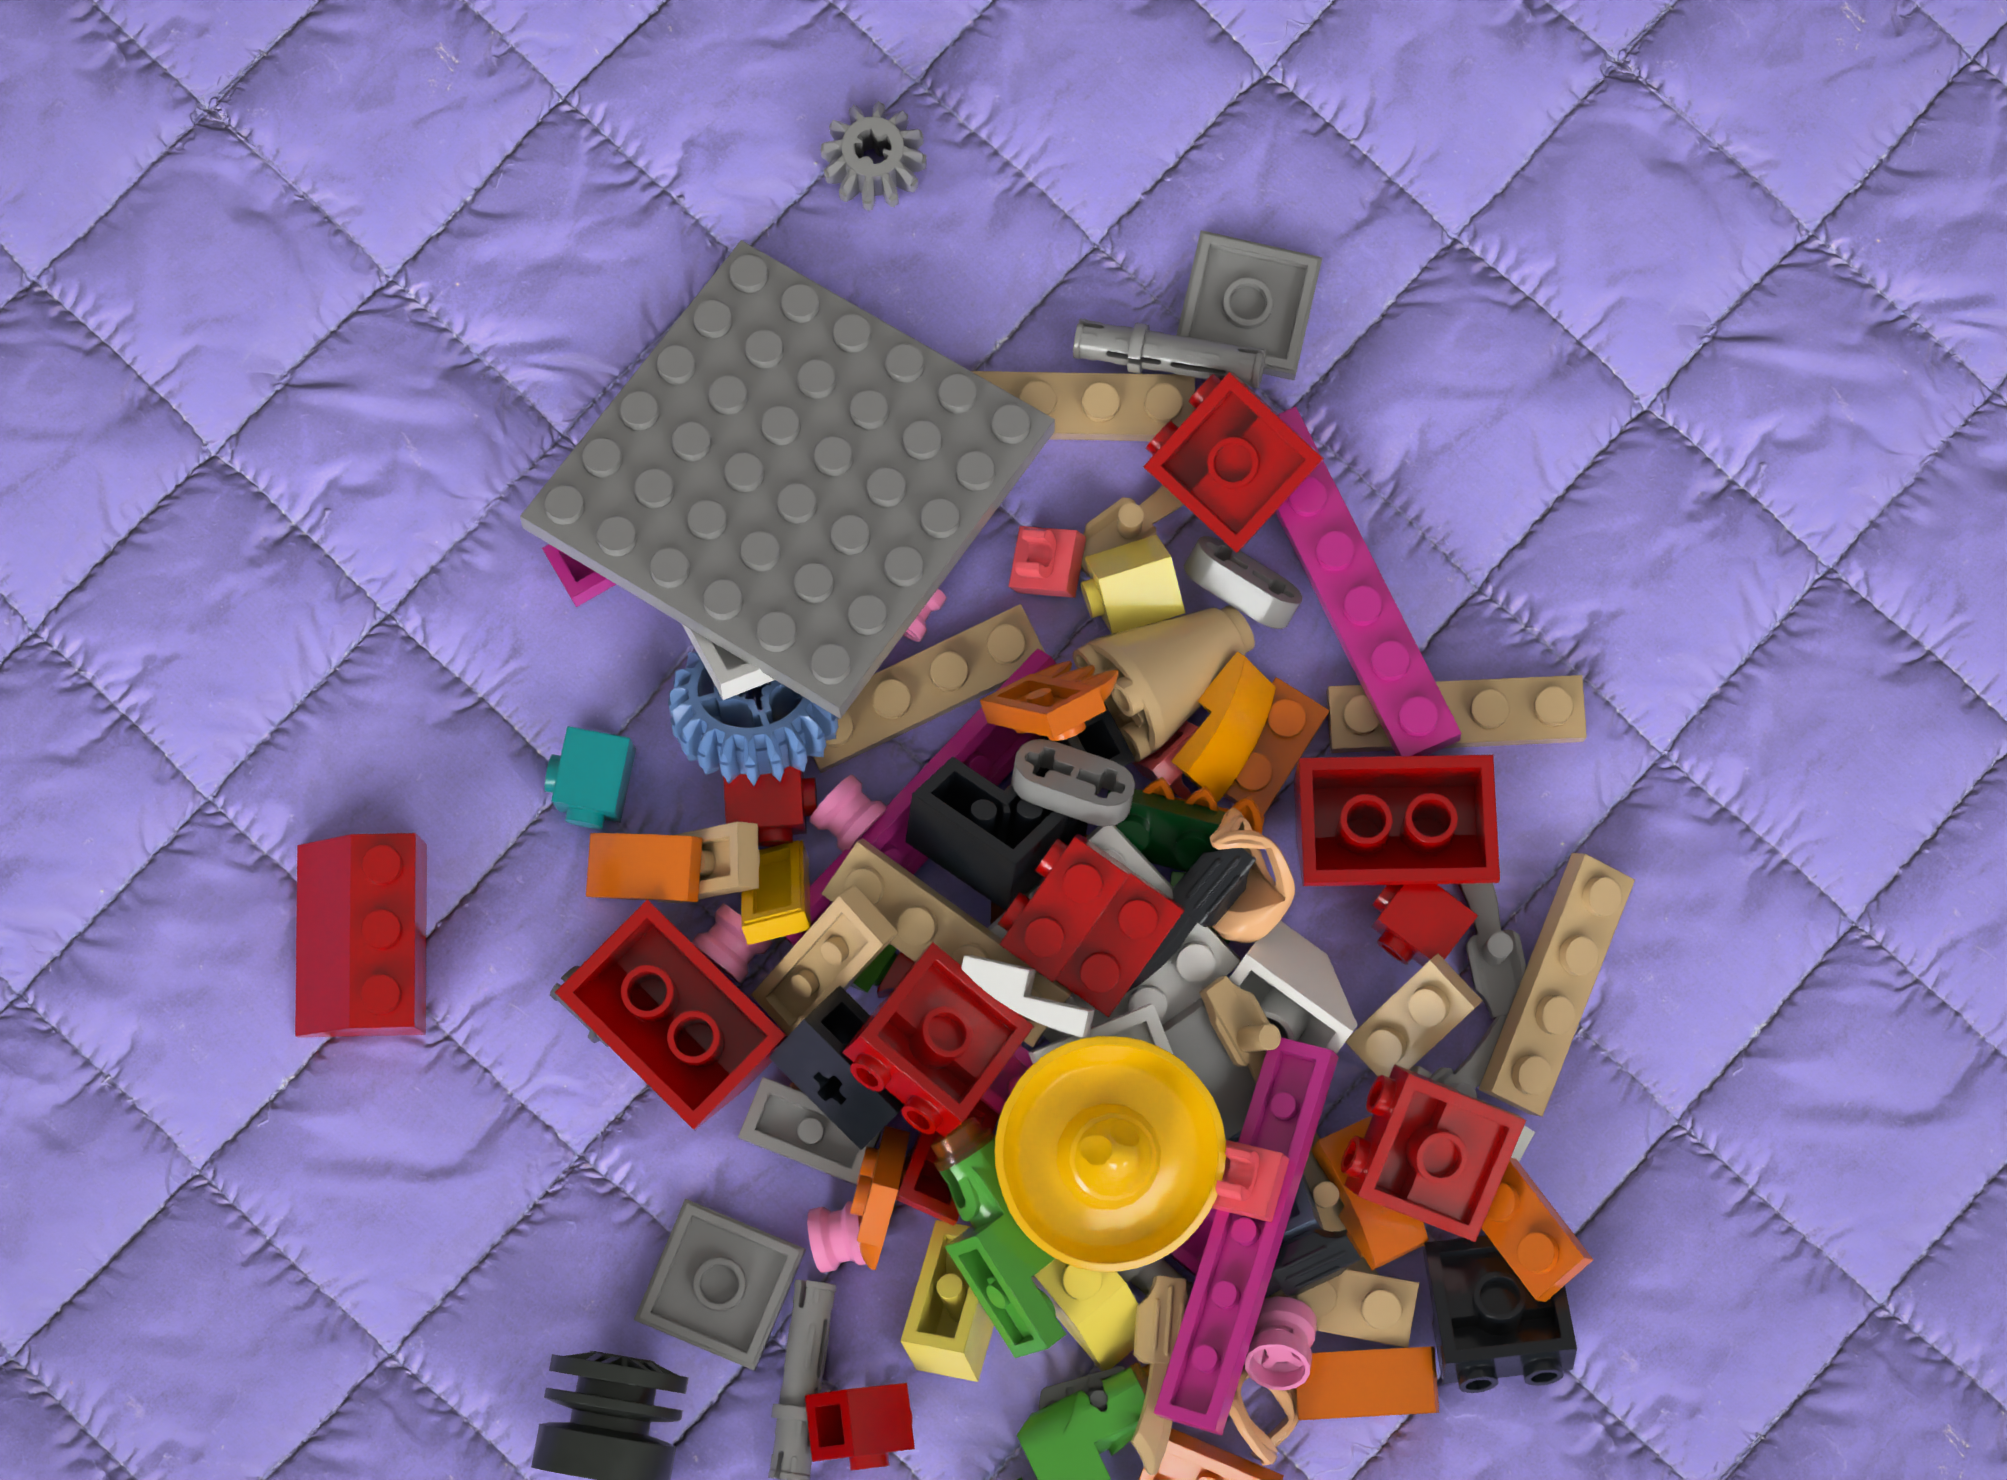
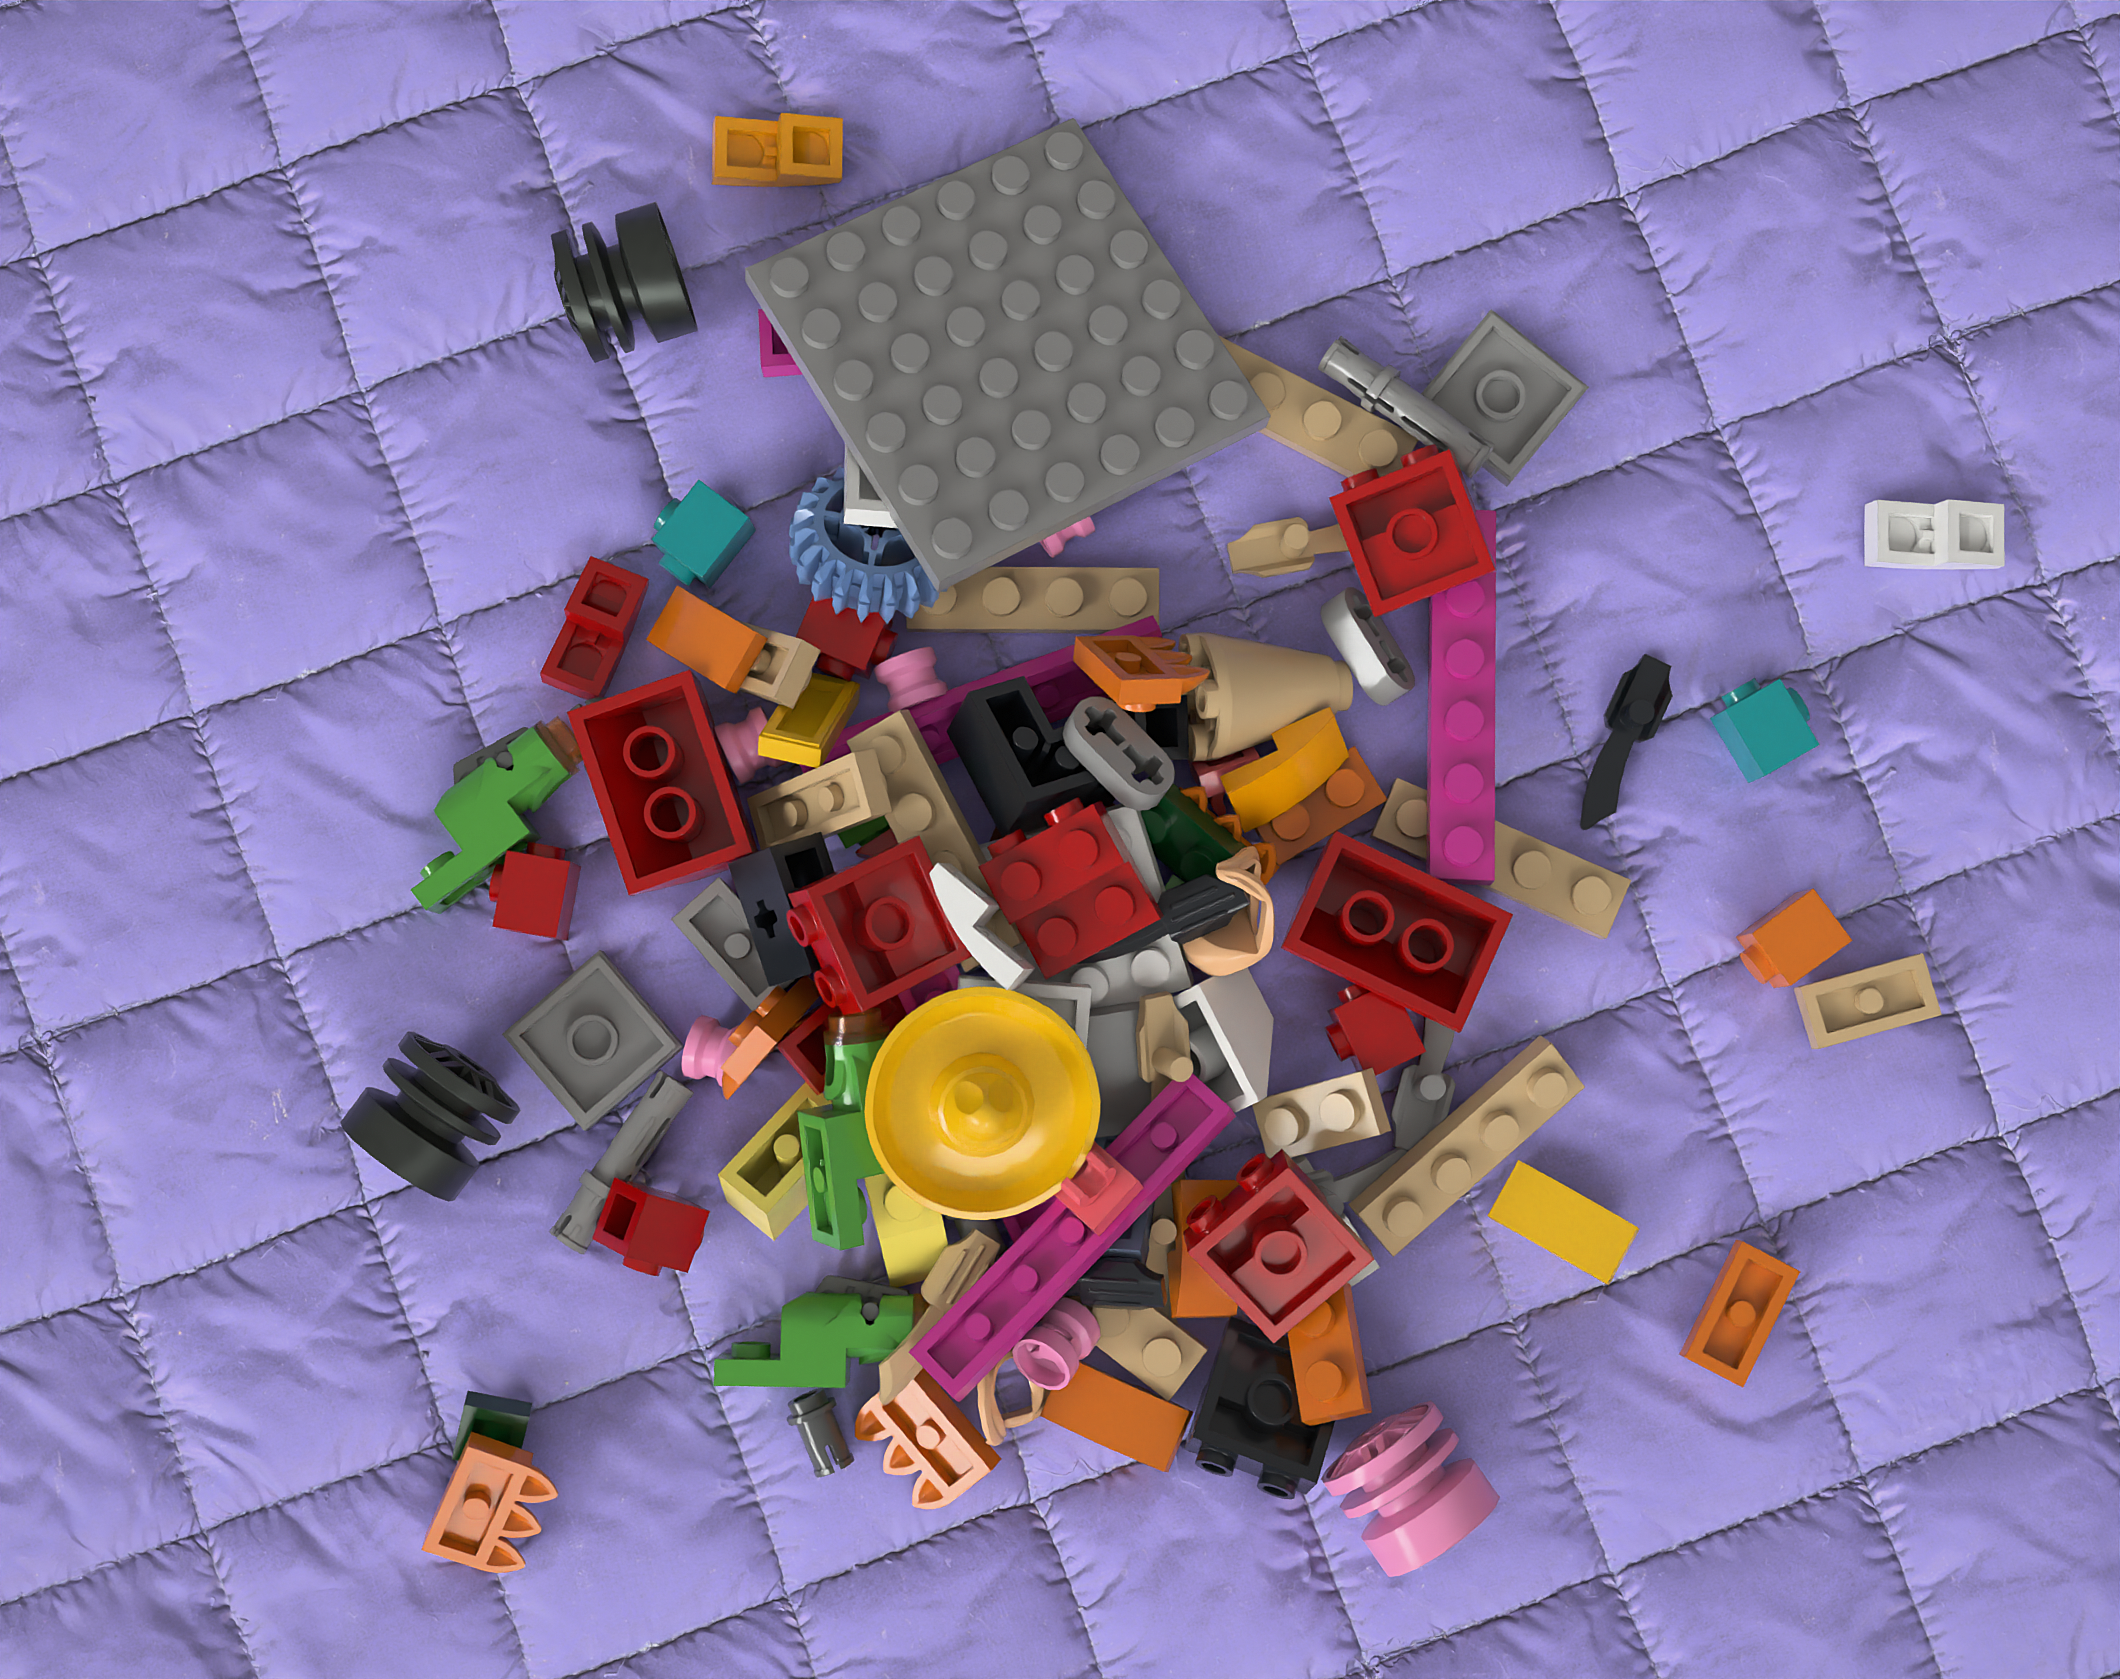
camera: 25 degrees right, 5 degrees up
red slope [295,833,427,1038] -> none
light grey gear [821,101,927,211] -> none
coral tile [1008,526,1086,598] -> none
light yellow brick [1080,534,1185,634] -> none
none -> bright green plate [411,715,583,914]
none -> red brick [489,842,581,941]
none -> red slope [540,556,649,700]
none -> pearl dark grey wheel [551,202,698,363]
none -> light orange slope [712,113,843,187]
none -> bright pink wheel [1321,1400,1500,1577]
none -> yellow slope [1487,1160,1640,1286]
none -> black piece [1580,654,1673,830]
none -> orange plate [1679,1240,1800,1388]
none -> teal brick [1710,678,1820,783]
none -> orange brick [1736,888,1853,988]
none -> tan plate [1794,953,1942,1049]
none -> white slope [1864,499,2005,570]

